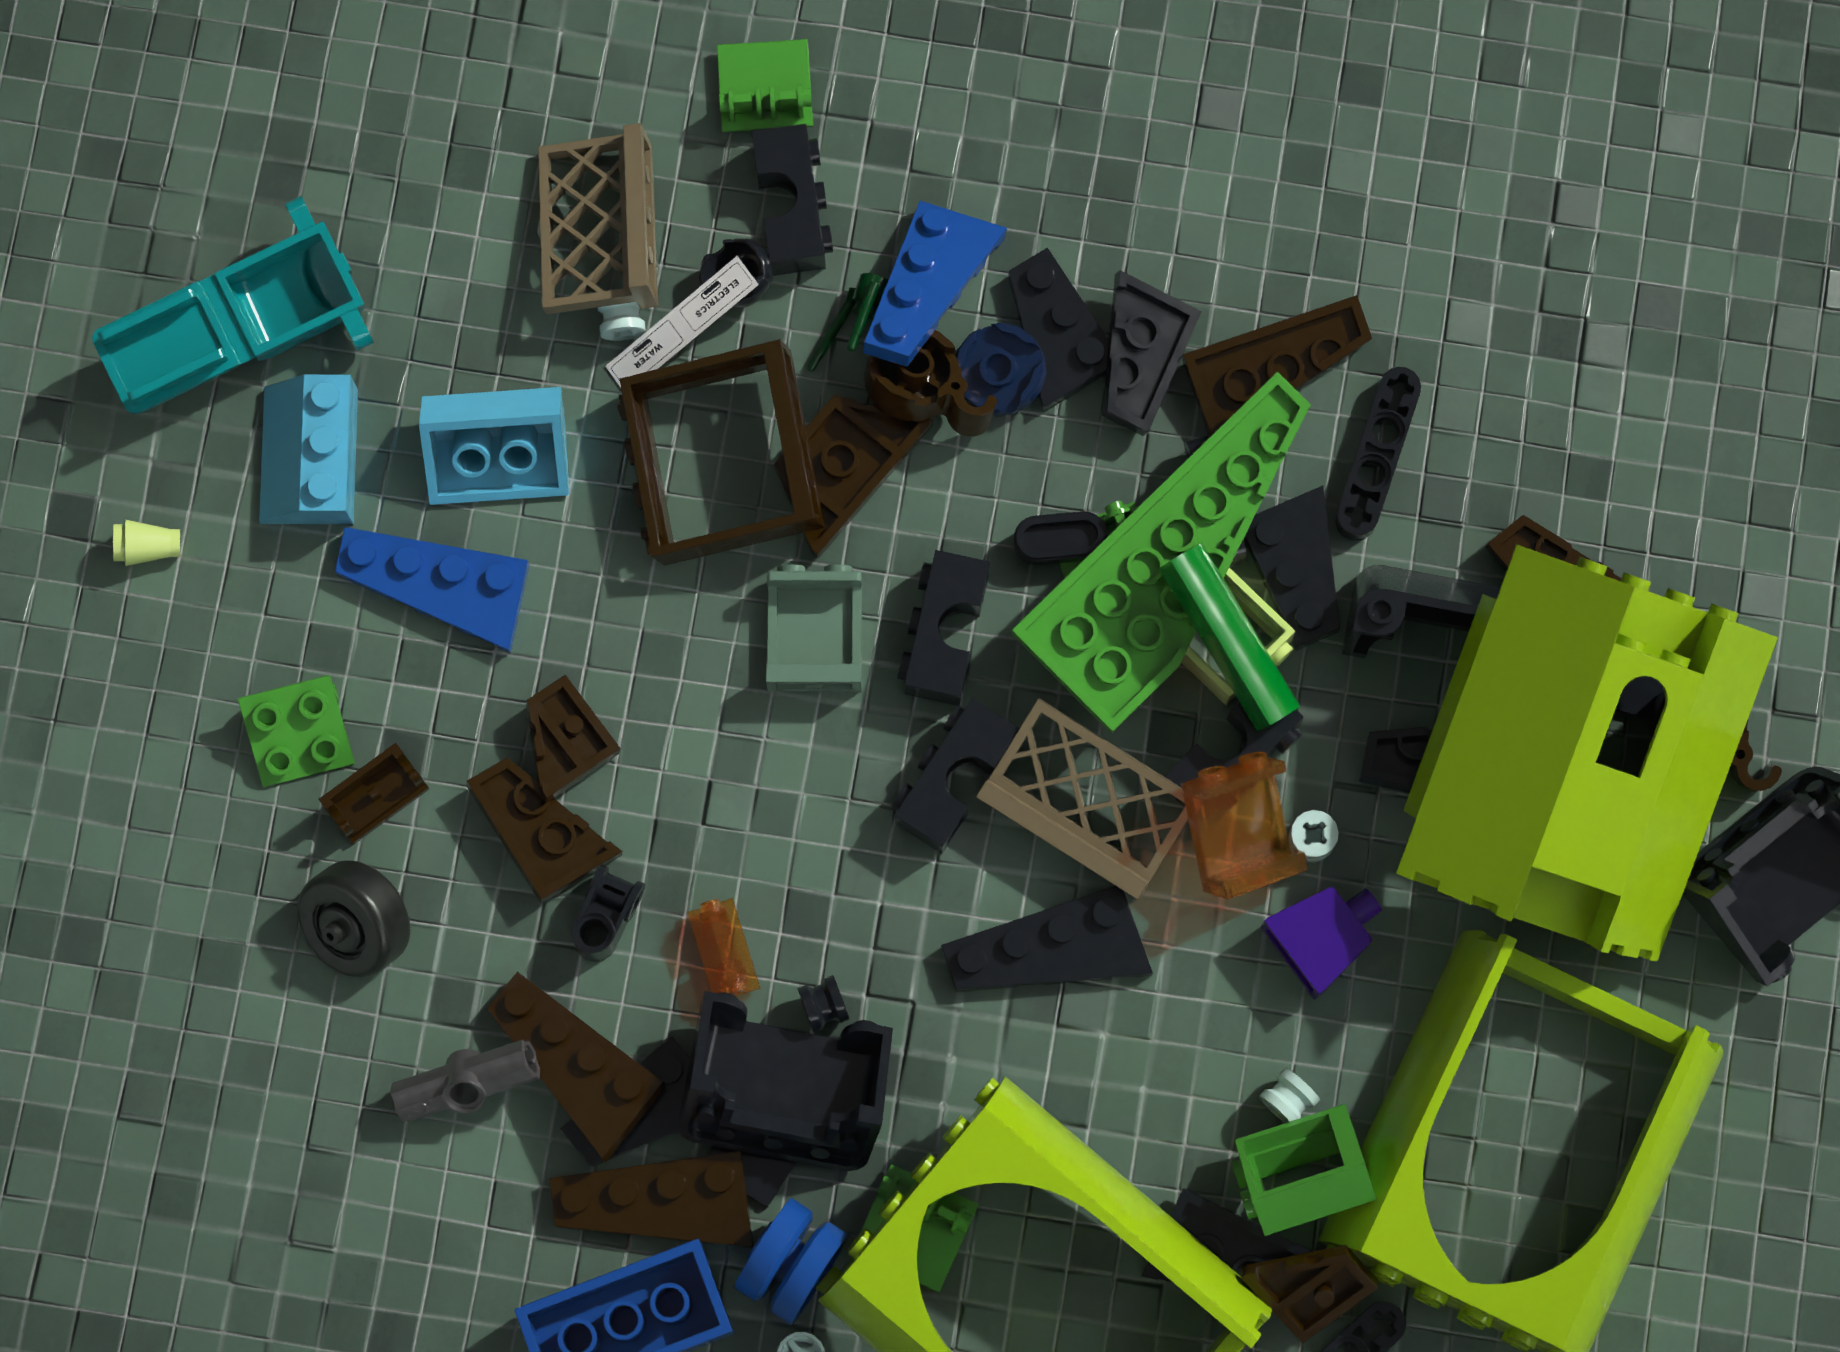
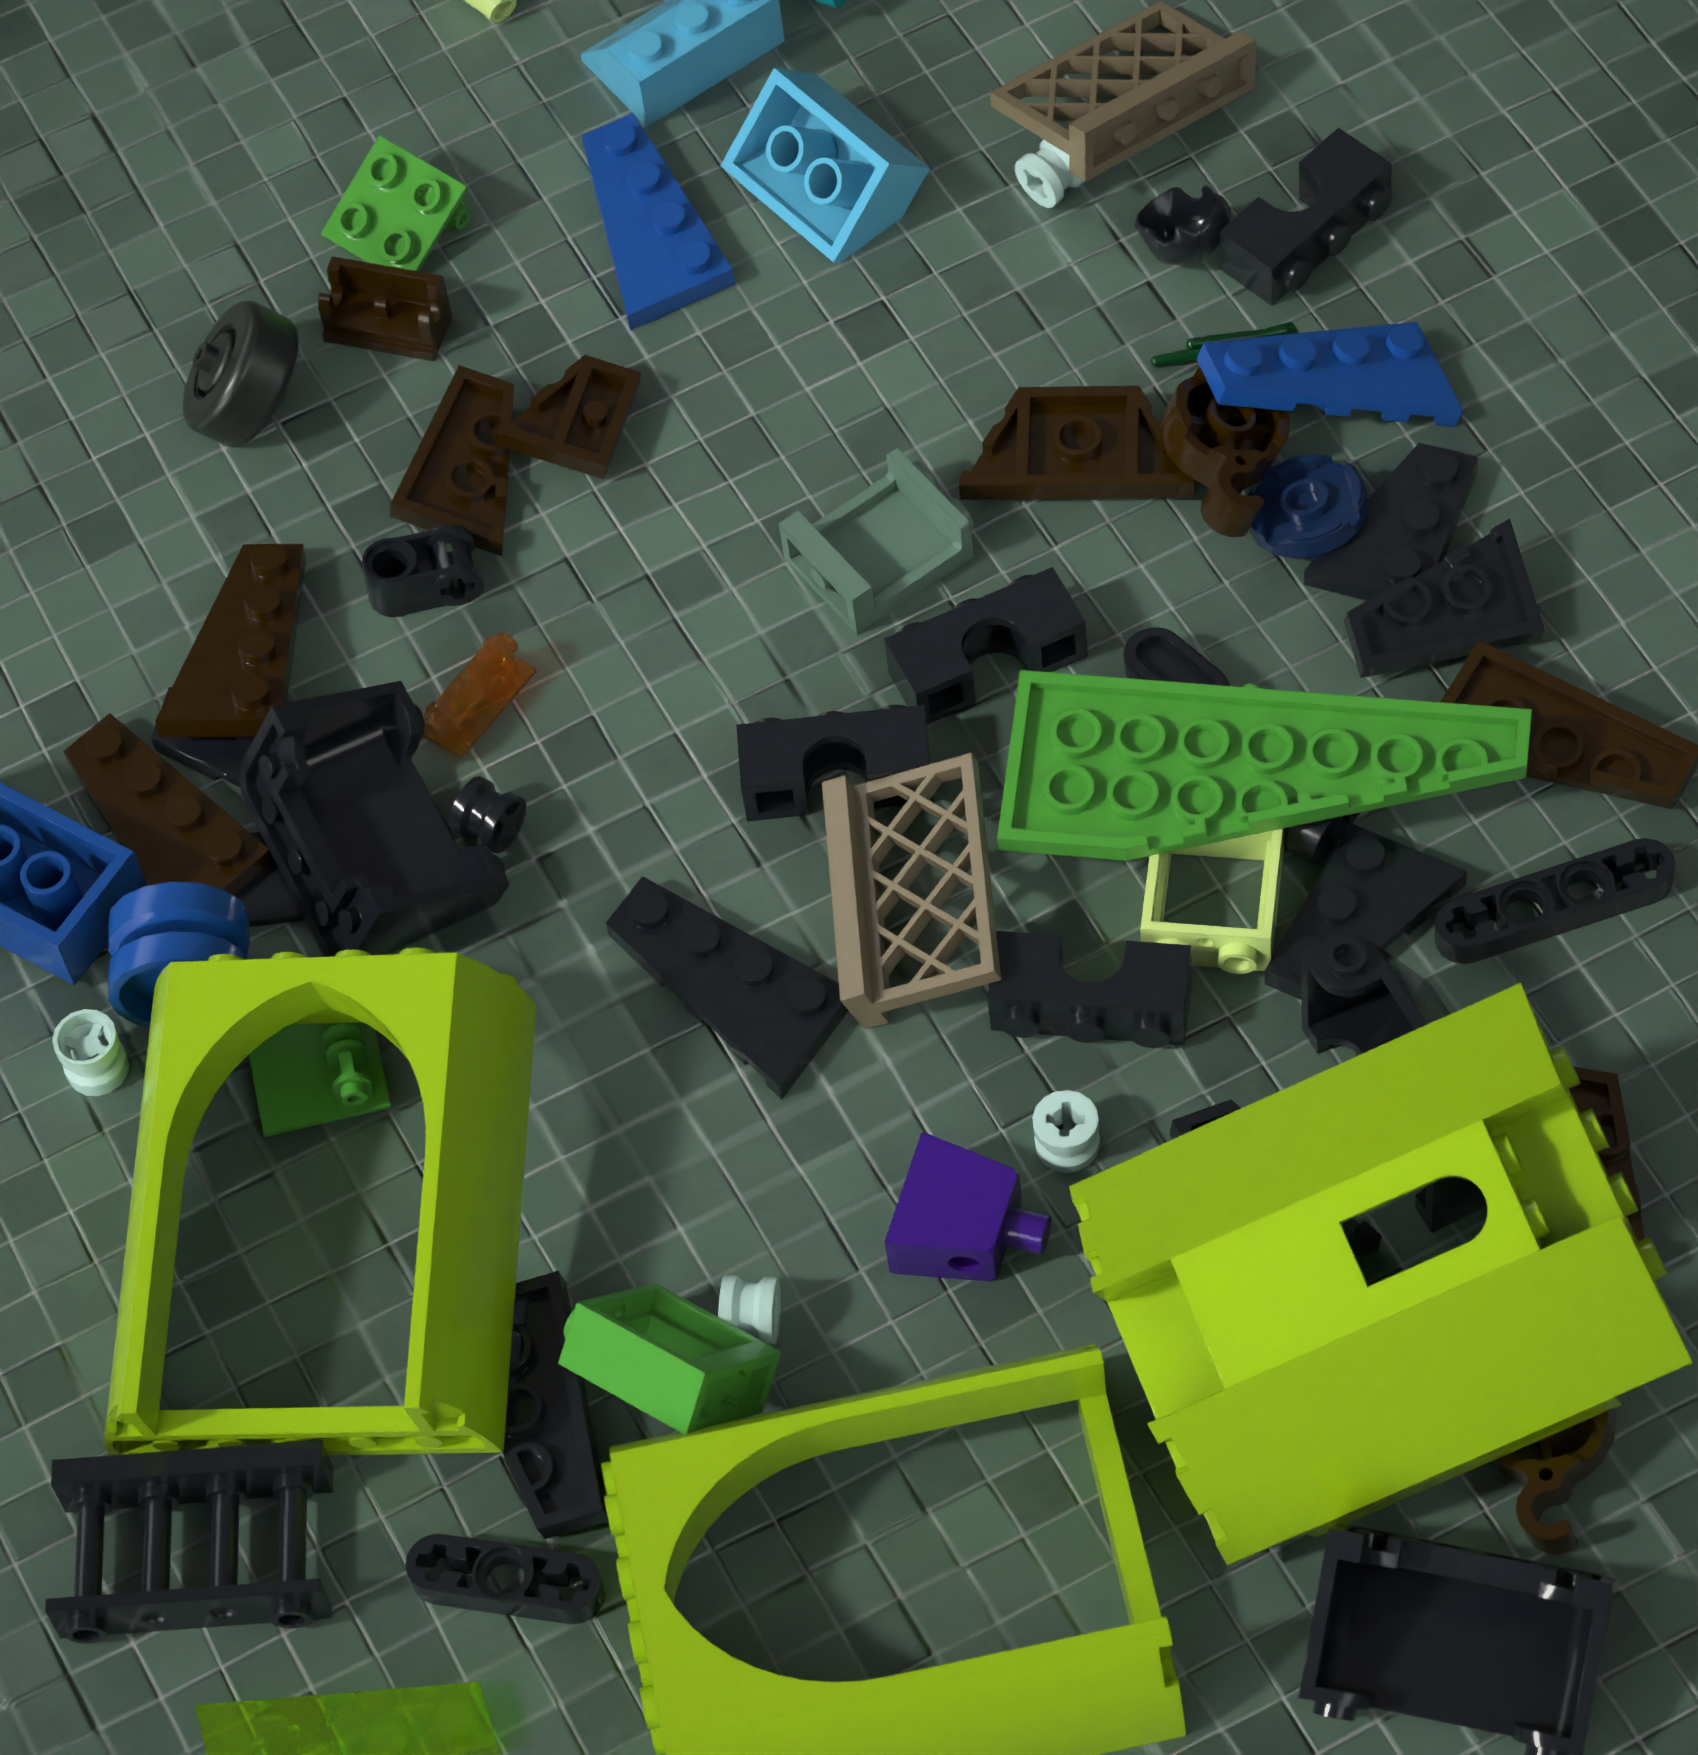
camera: 60 degrees right, 20 degrees down
flat silver piece [391,1040,540,1122] -> none
white sticker [605,256,759,387] -> none
dark brown window [617,339,825,566] -> none
bright green hinge [717,39,813,133] -> none
green brick [1159,543,1300,731] -> none
clear orange panel [1181,752,1308,900] -> none
dark brown wing [1241,1245,1378,1344] -> none

